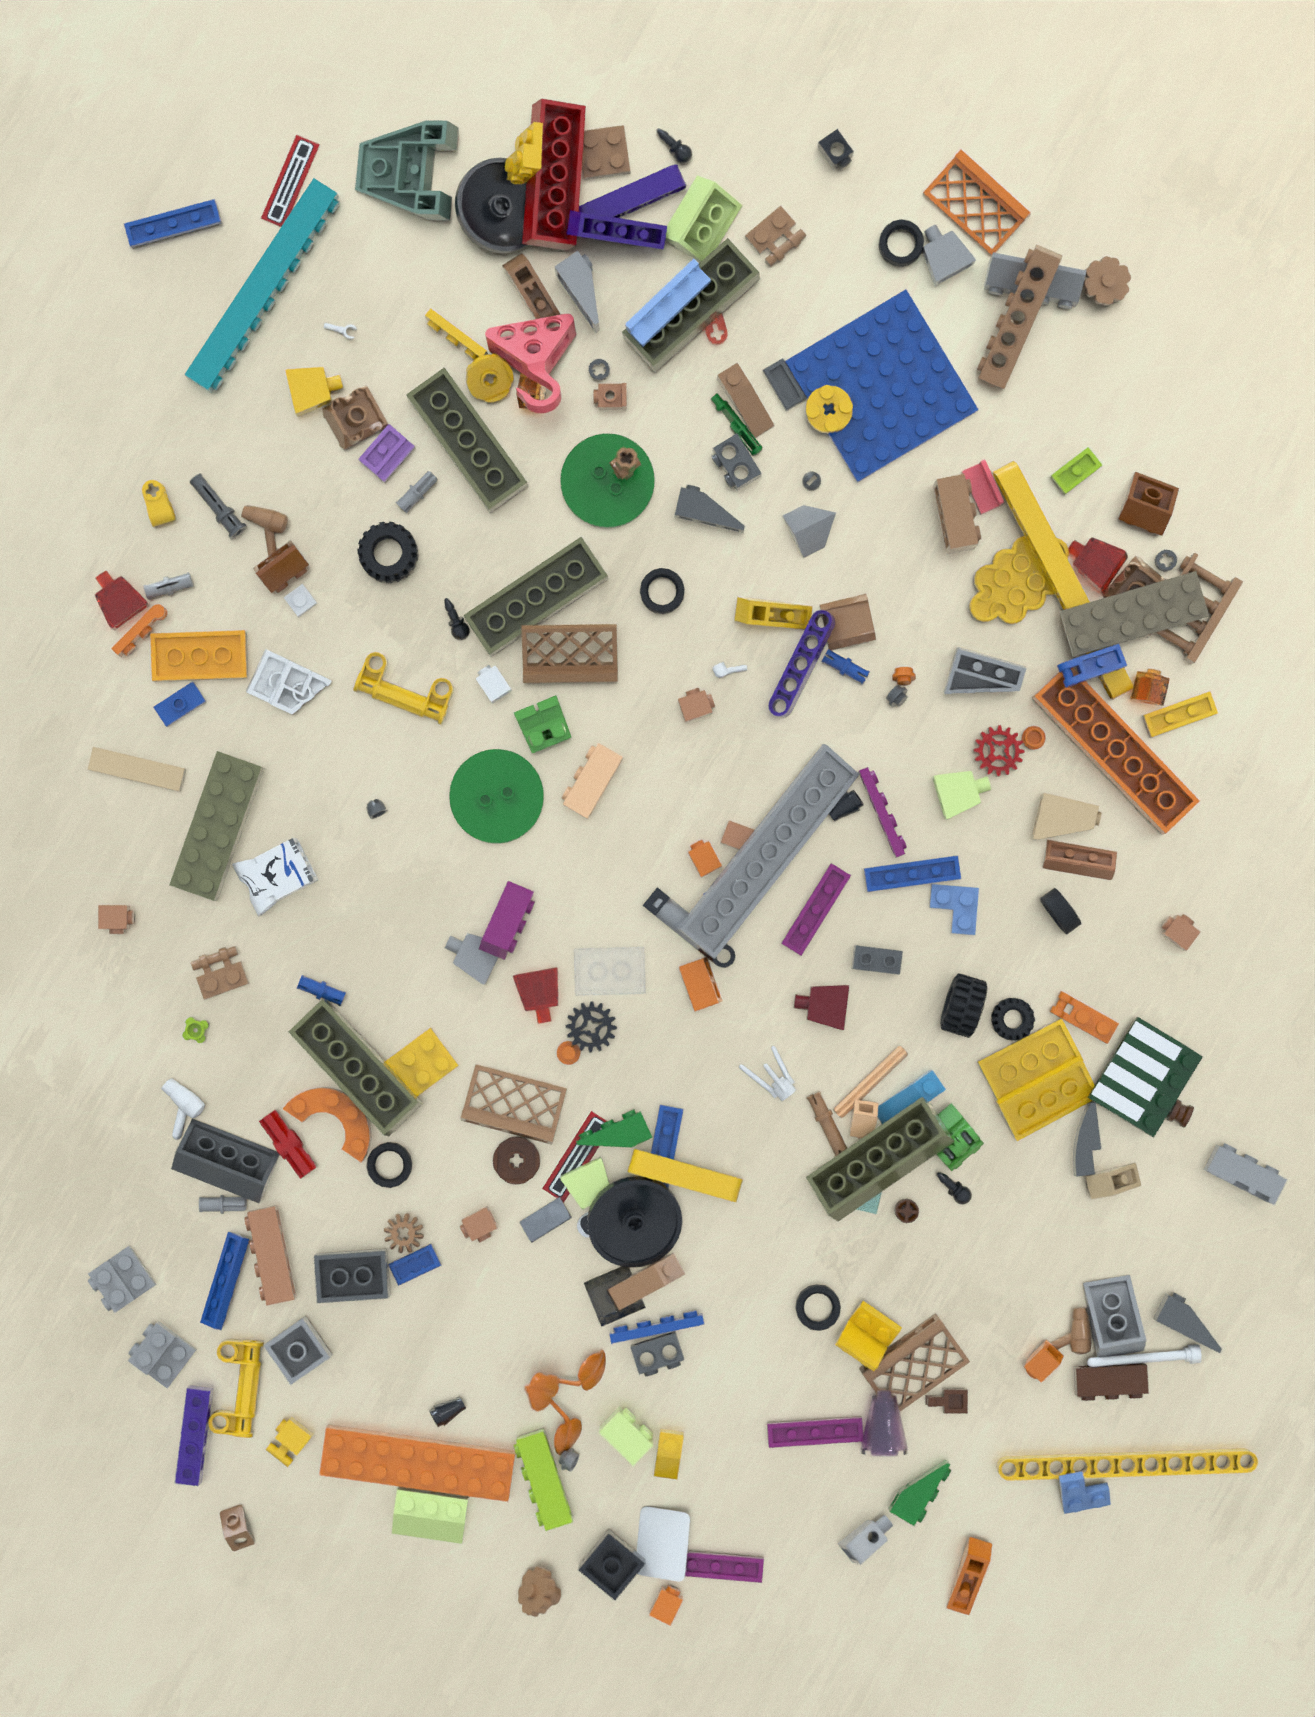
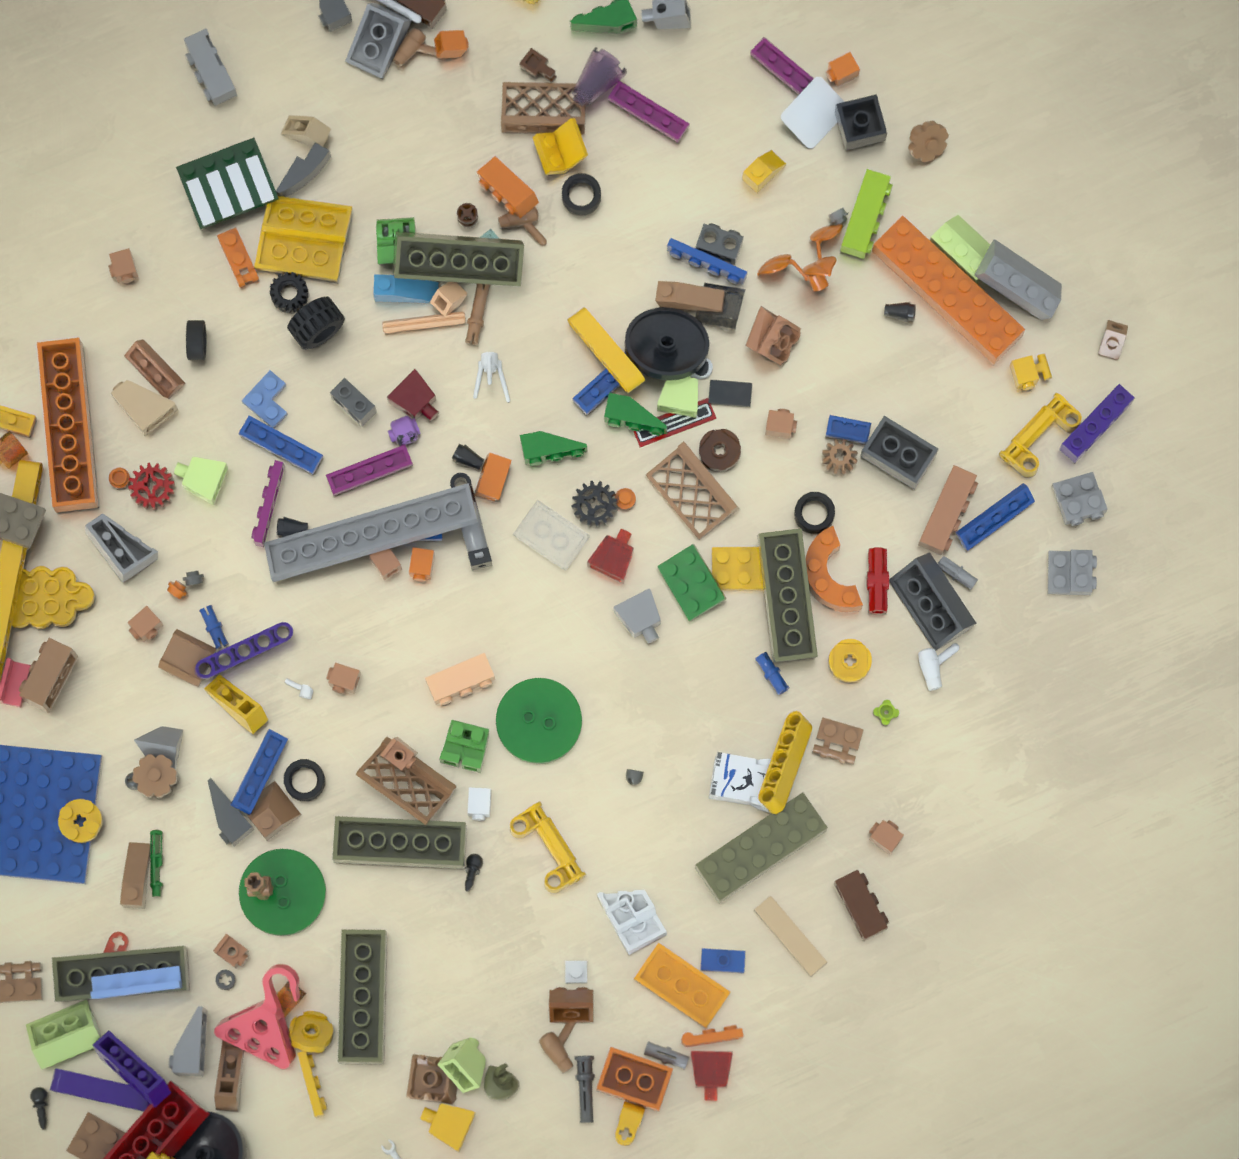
camera: 145 degrees left, 10 degrees down
light grey brick [264,1316,332,1385] -> none
black tyre [357,521,418,583] -> none
medium lavender plate [358,424,415,483] -> none
light grey axle [396,471,437,513] -> none
magenta brick [479,881,535,960] -> none
yellowish green brick [599,1406,653,1466] -> none
dark grey brick [711,433,762,491] -> none
dark grey tile [763,358,807,411] -> none
black bar [937,1172,972,1205] -> none
plate [1057,644,1127,688] -> none
reddish brown wheel [1167,1099,1194,1128] -> none
none -> nougat brick [127,606,163,642]
none -> medium nougat plant [133,754,177,798]
none -> blue plate [230,729,288,815]
none -> medium nougat slope [245,781,301,841]
none -> nougat brick [381,737,418,771]
none -> medium lavender head [388,416,421,446]
none -> yellowish green torso [438,1038,486,1093]
none -> black cone [452,443,485,470]
none -> orange brick [477,156,539,219]
none -> olive piece [484,1063,519,1101]
none -> medium nougat piece [498,207,547,246]
none -> green slope [520,431,588,466]
none -> orange brick [596,1047,673,1112]
none -> green plate [657,544,727,621]
none -> nougat piece [745,306,801,365]
none -> yellow beam [758,711,813,814]
none -> yellow plate [828,639,872,683]
none -> reddish brown brick [833,869,889,942]
none -> light grey slope [974,239,1062,320]

